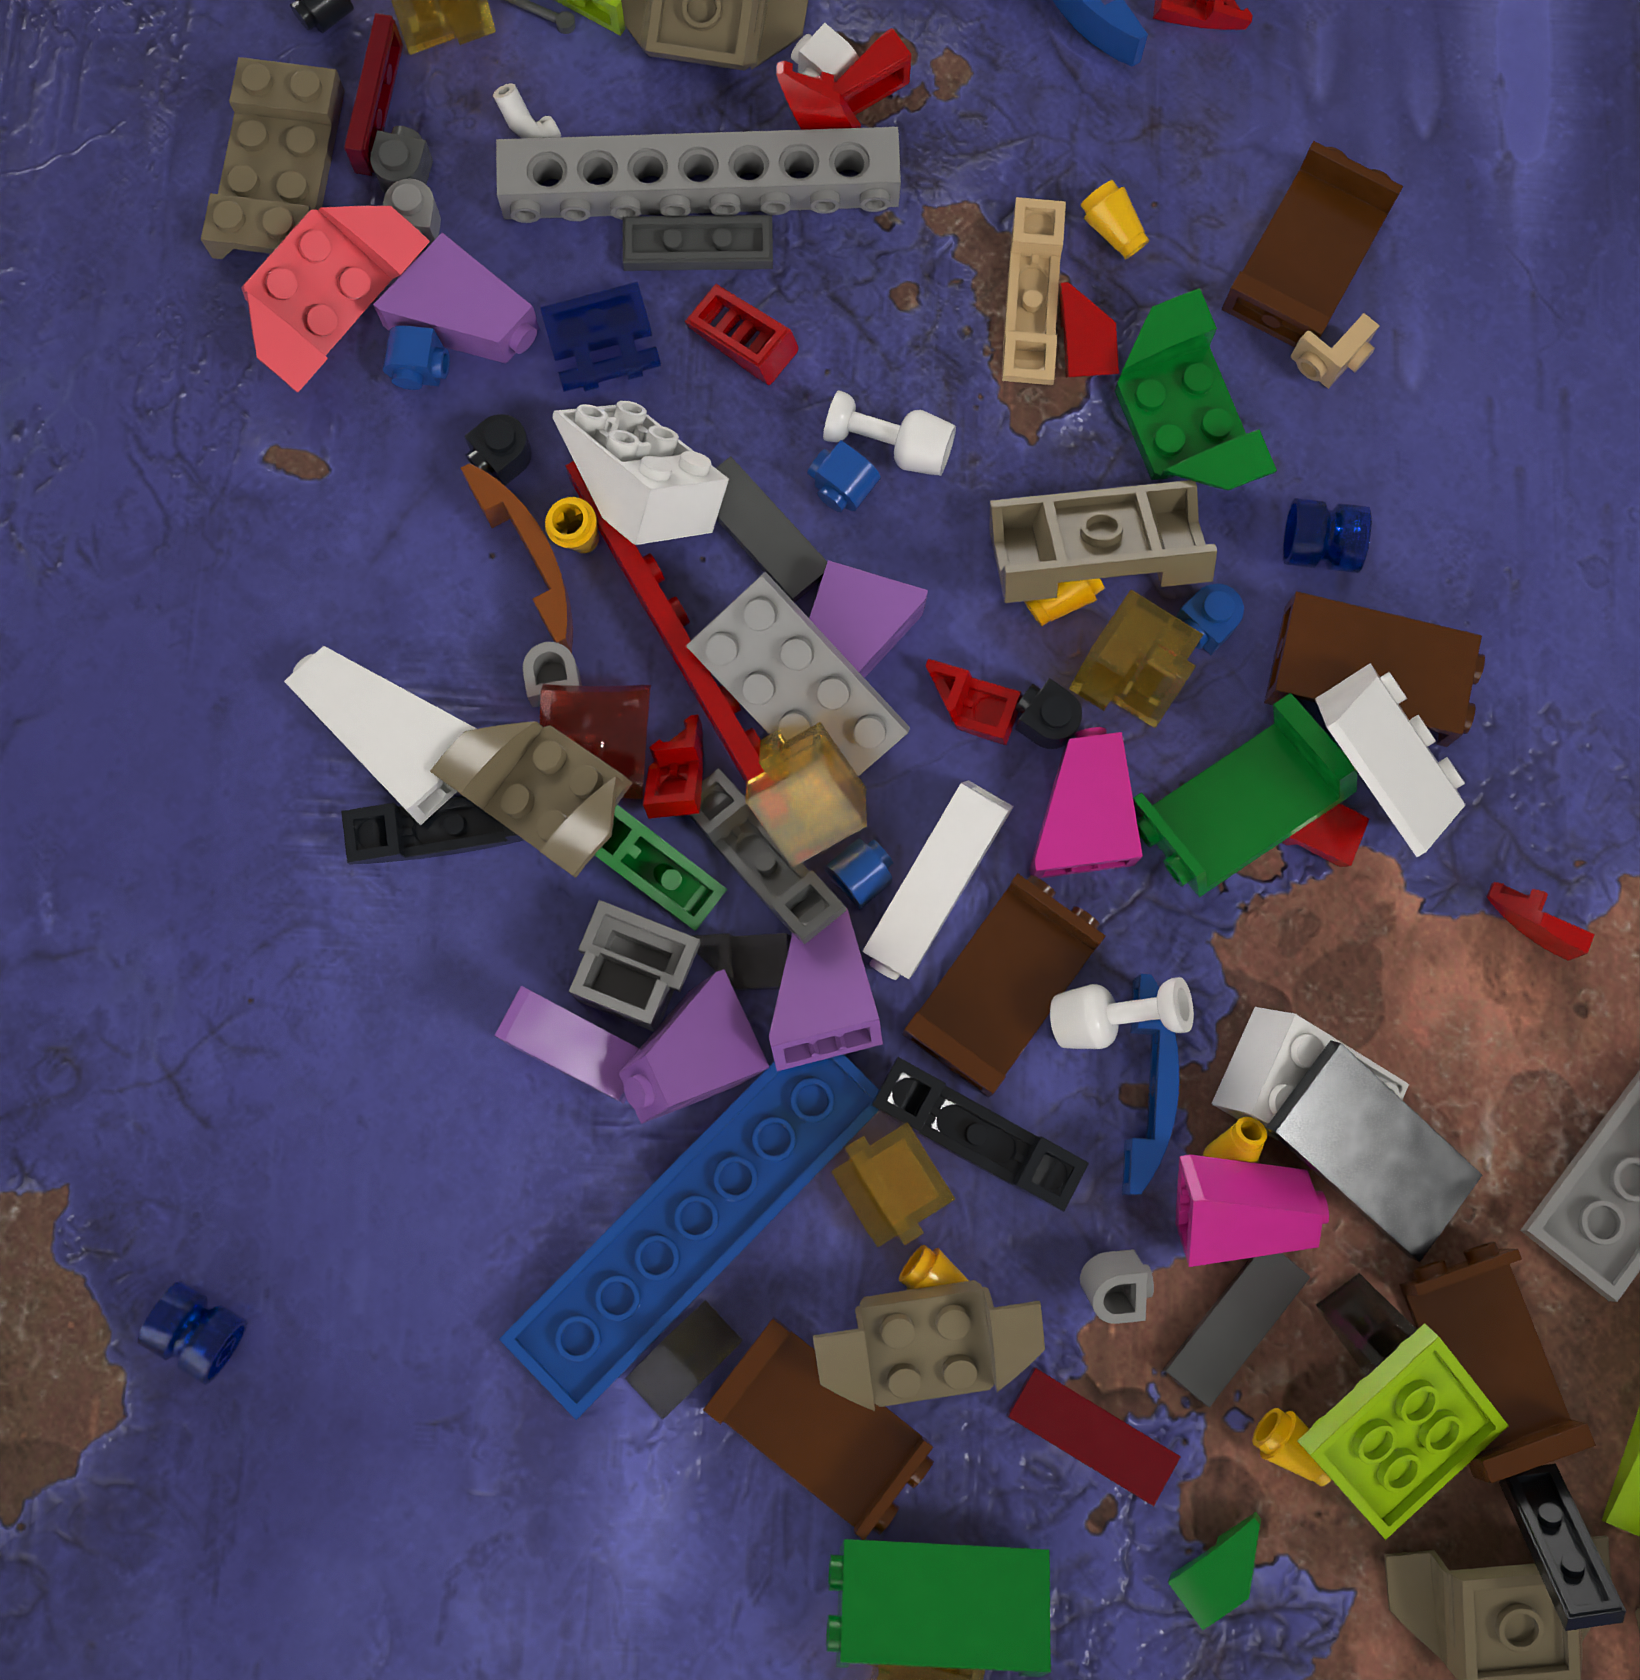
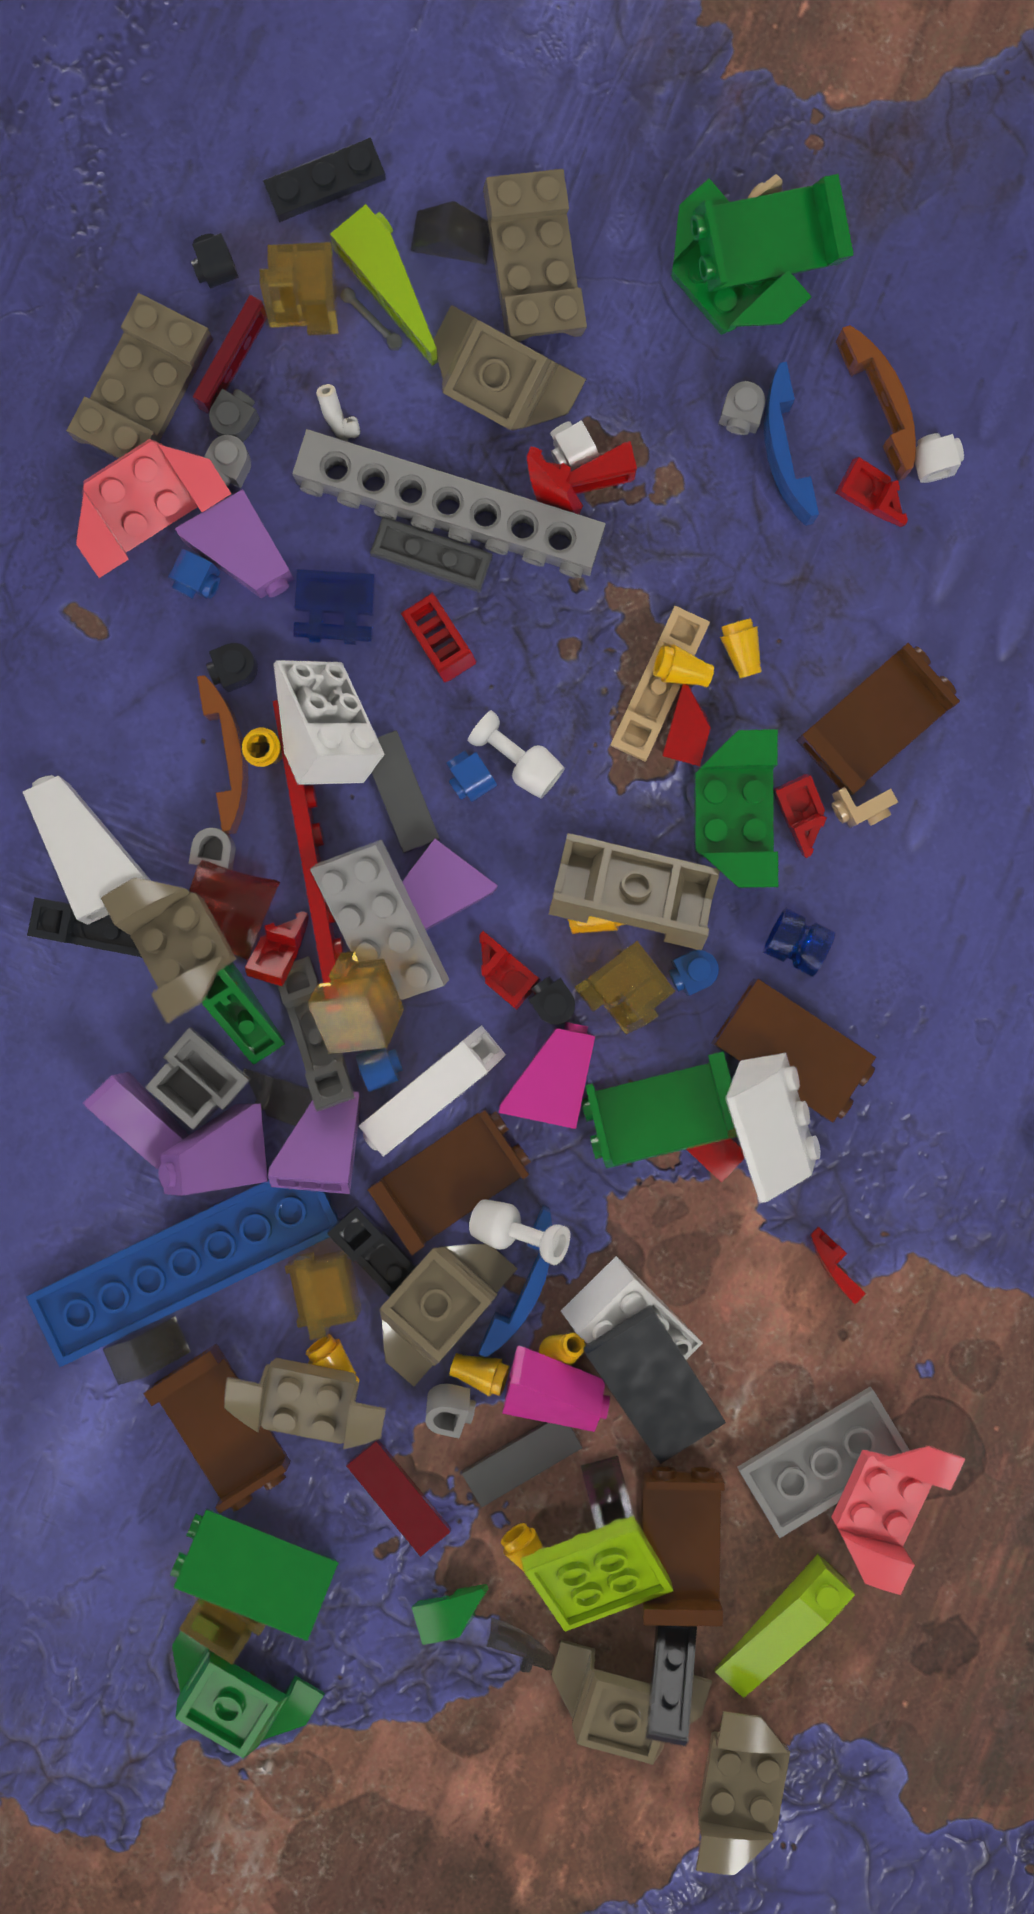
camera: 15 degrees right, 10 degrees up
none -> dark tan piece [380,1243,518,1387]
none -> yellow cone [449,1353,510,1397]
none -> clear smoke slope [486,1617,555,1673]
none -> yellow cone [653,644,714,687]
none -> red slope [773,774,827,858]

